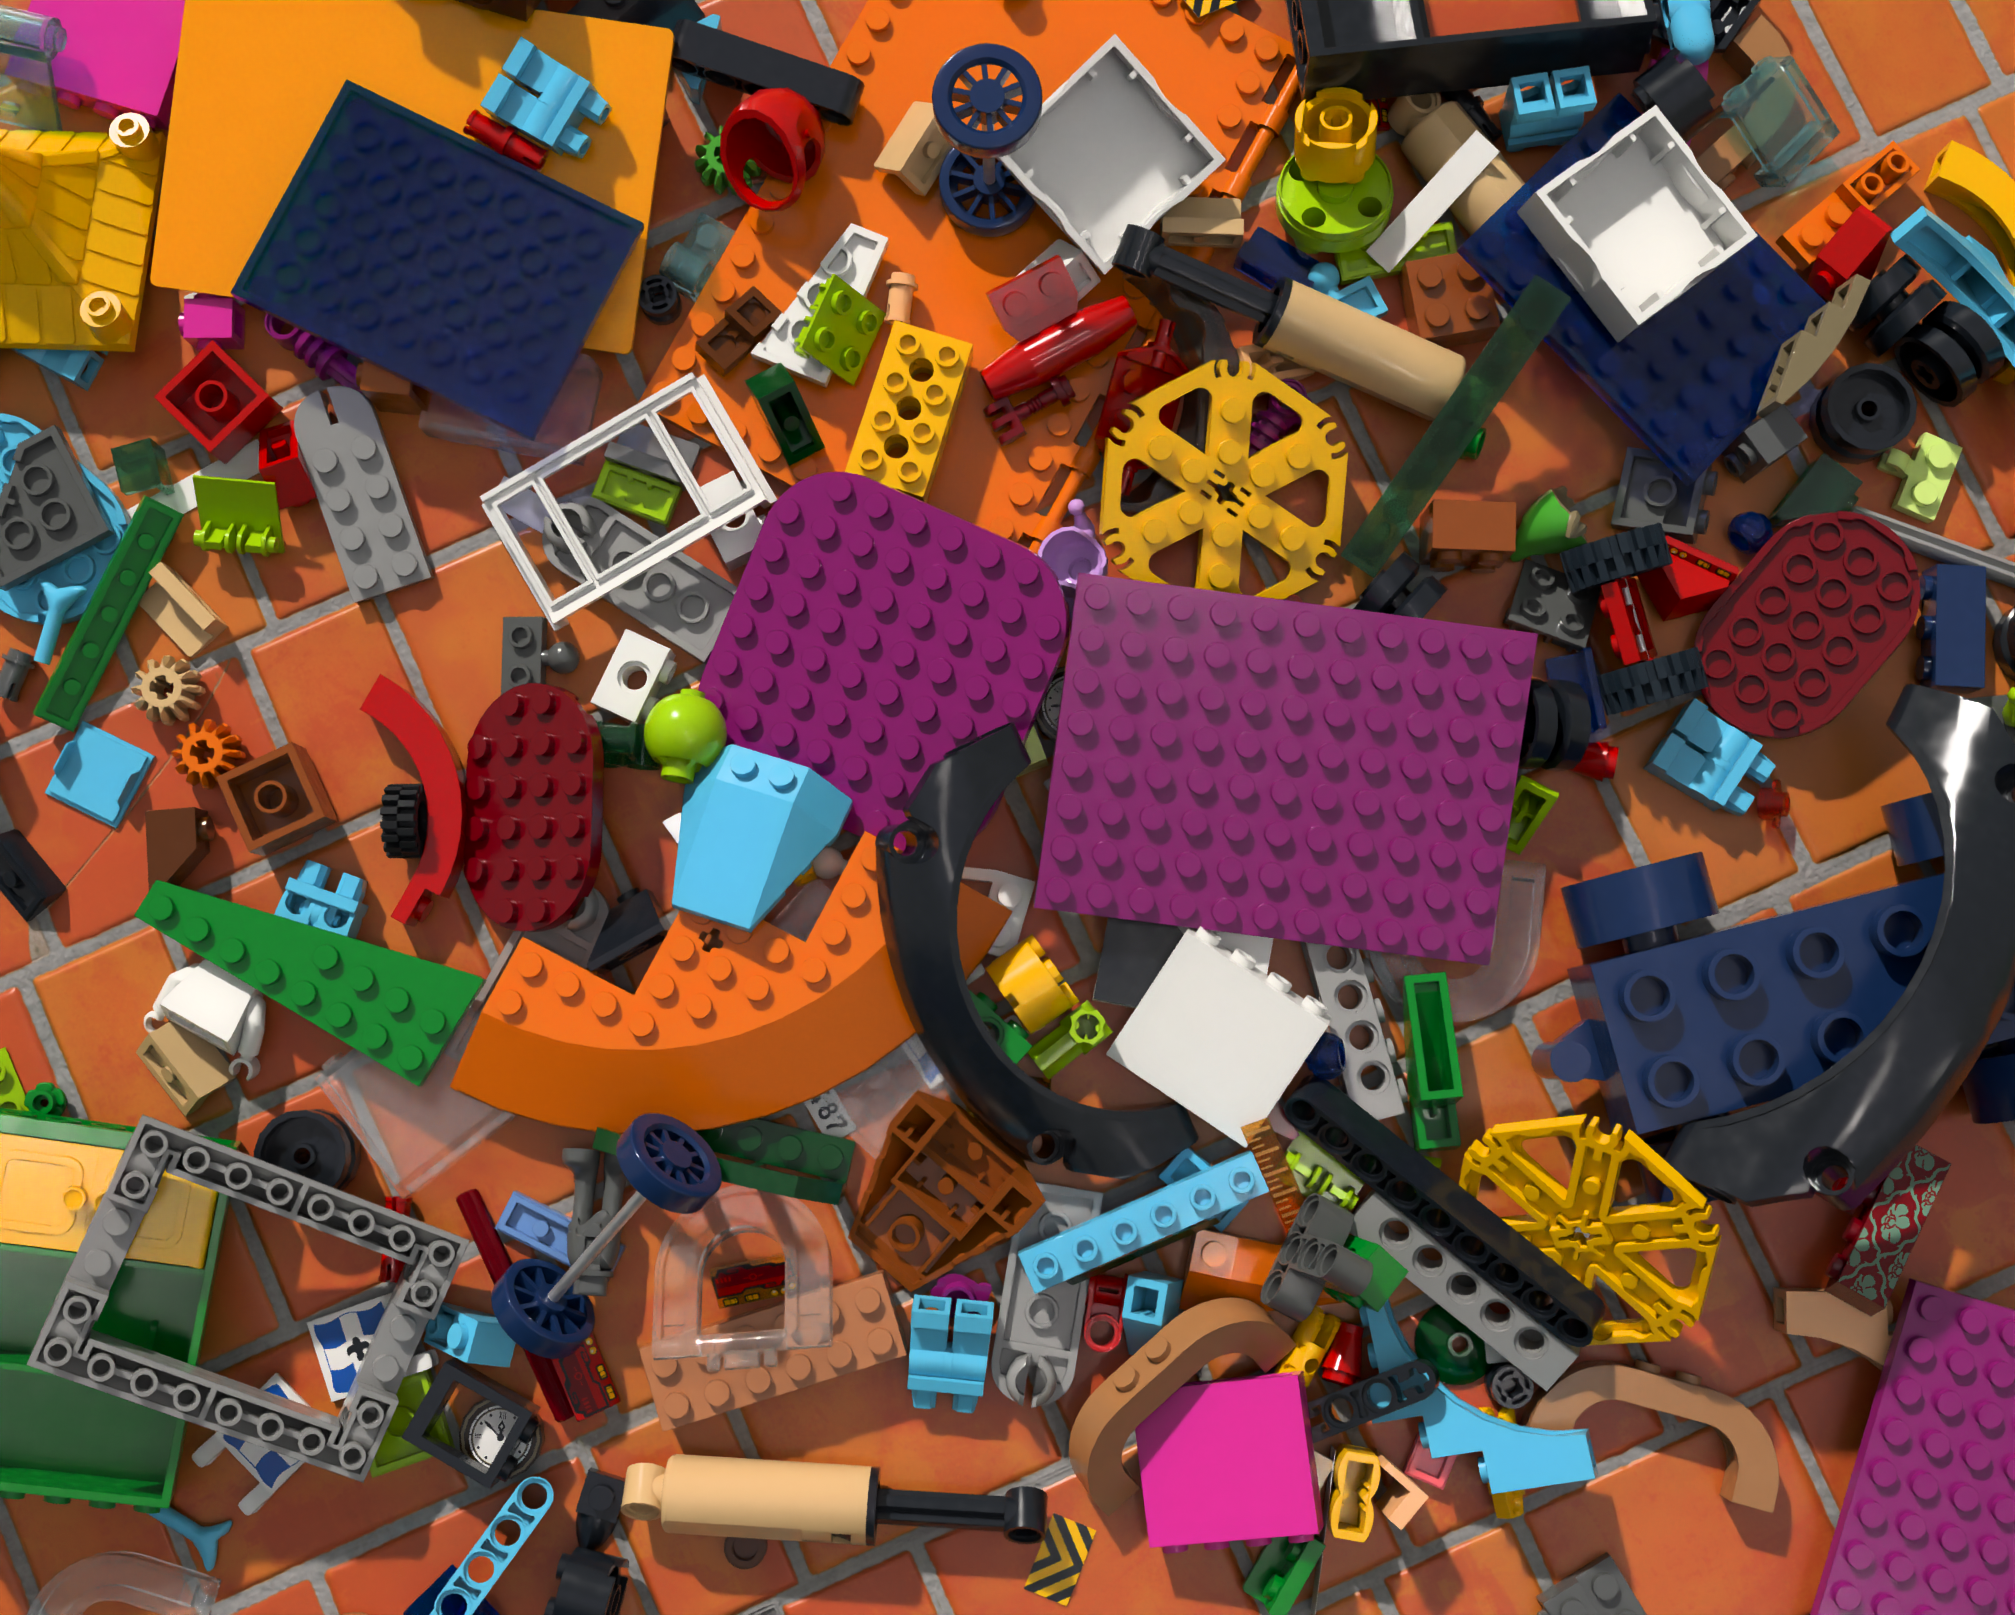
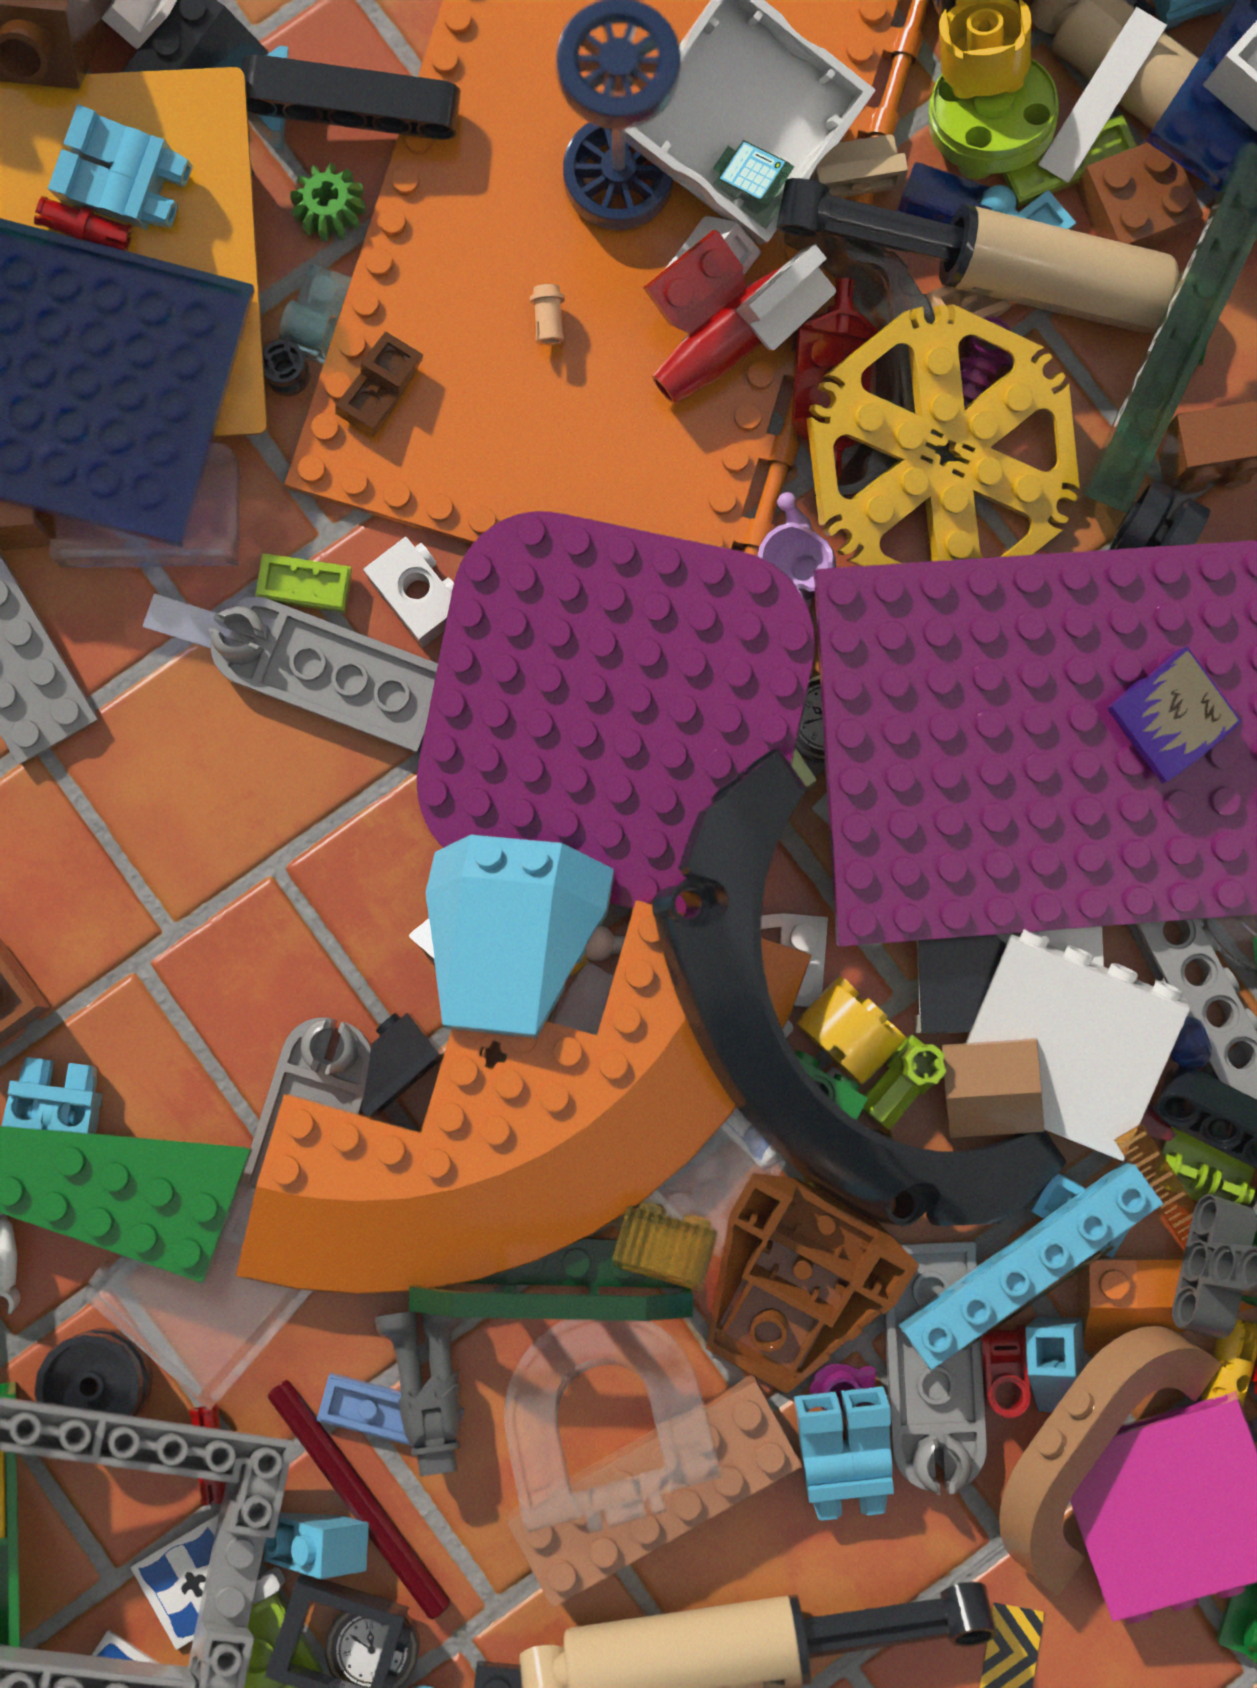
camera: 15 degrees left, 0 degrees up
red arch [359,674,467,927] -> none
black tyre [380,784,428,858] -> none
dark red plate [464,683,604,932] -> none
white piece [480,372,778,631] -> none
dark blue axle [491,1113,722,1359] -> none
dark grey plate [501,617,580,695] -> none
slope [551,1332,621,1422] -> none
white brick [590,629,677,728] -> none
clear green piece [596,720,662,770] -> none
flat silver panel [604,424,701,491] -> none
lime brick [644,689,727,784] -> none
slope [709,1250,801,1309] -> none
red piece [720,88,825,212] -> none
dark green slope [745,362,825,466] -> none
white wing [751,223,889,388] -> none
lime hinge [794,274,886,386] -> none
yellow brick [845,320,973,503] -> none
tan panel [874,101,953,196] -> none
dark red hinge [983,374,1076,446] -> none
none -> clear yellow brick [612,1202,718,1292]
none -> slope [713,140,795,215]
none -> white panel [736,244,836,351]
none -> medium nougat slope [942,1038,1045,1138]
none -> slope [1107,646,1242,784]

